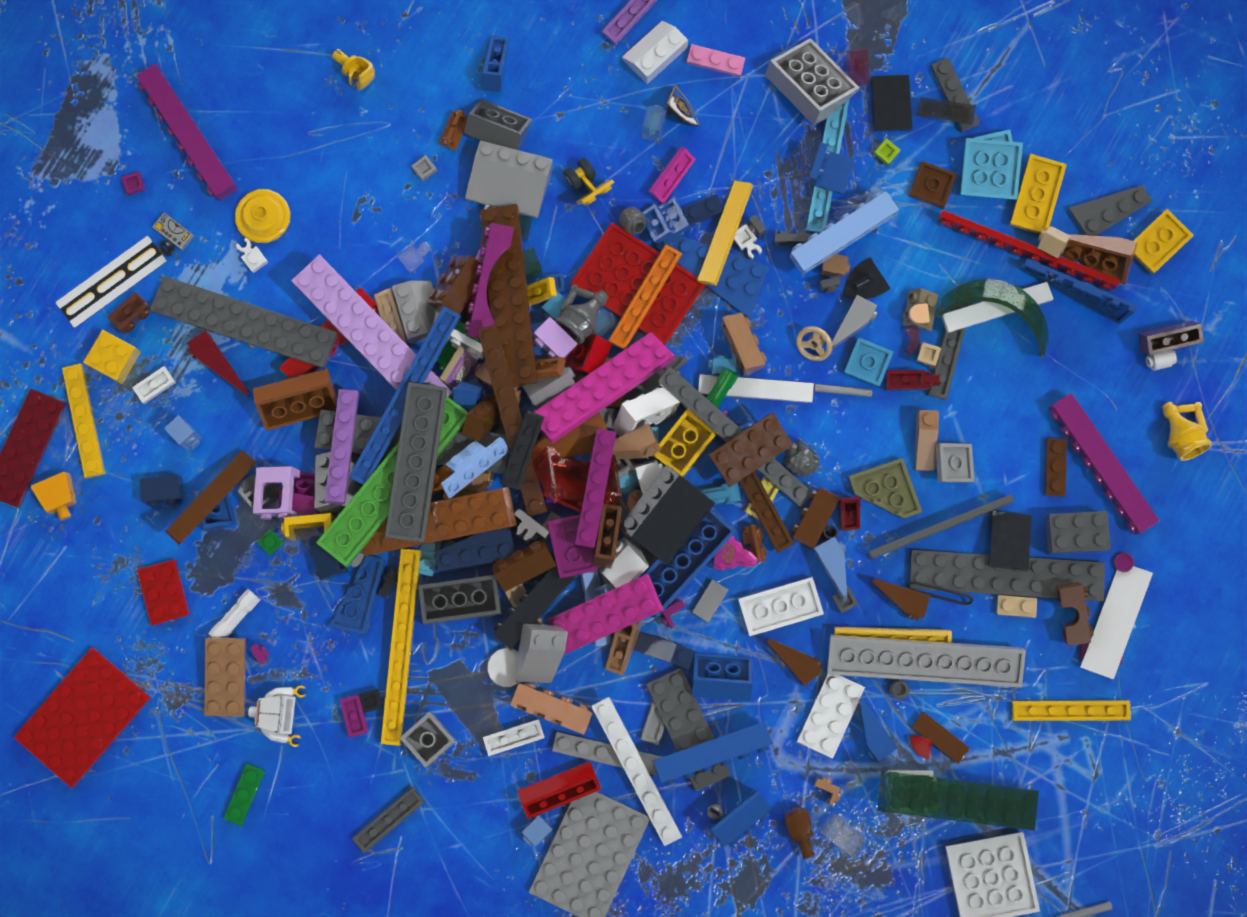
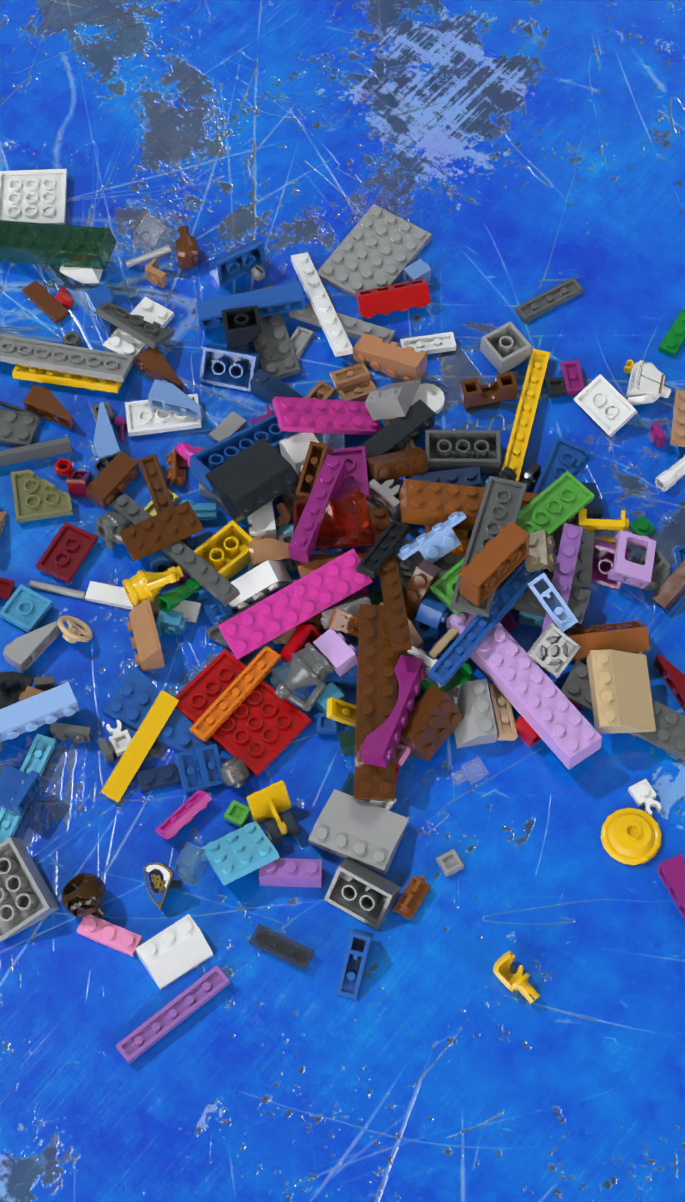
camera: 170 degrees left, 20 degrees down
none -> dark red plate [36,522,98,584]
none -> red plate [54,458,73,476]
none -> dark brown piece [61,872,106,918]
none -> dark grey wing [96,302,175,349]
none -> magenta hand [115,416,127,442]
none -> yellow piece [122,566,184,607]
none -> light grey bar [126,244,173,268]
none -> medium blue slope [148,379,203,419]
none -> medium azure plate [201,821,280,885]
none -> black slope [222,305,262,349]
none -> bright green plate [223,800,251,828]
none -> clear smoke plate [249,924,315,971]
none -> medium lavender brick [259,858,323,888]
none -> medium nougat slope [330,362,377,401]
none -> reddish brown arch [459,371,518,408]
none -> dark orange brick [459,521,530,607]
none -> black plate [499,467,517,481]
none -> dark tan bracket [525,530,556,573]
none -> light blue slope [527,573,578,632]
none -> light grey piece [527,623,581,679]
none -> white plate [573,374,638,438]
none -> tan slope [587,649,656,734]

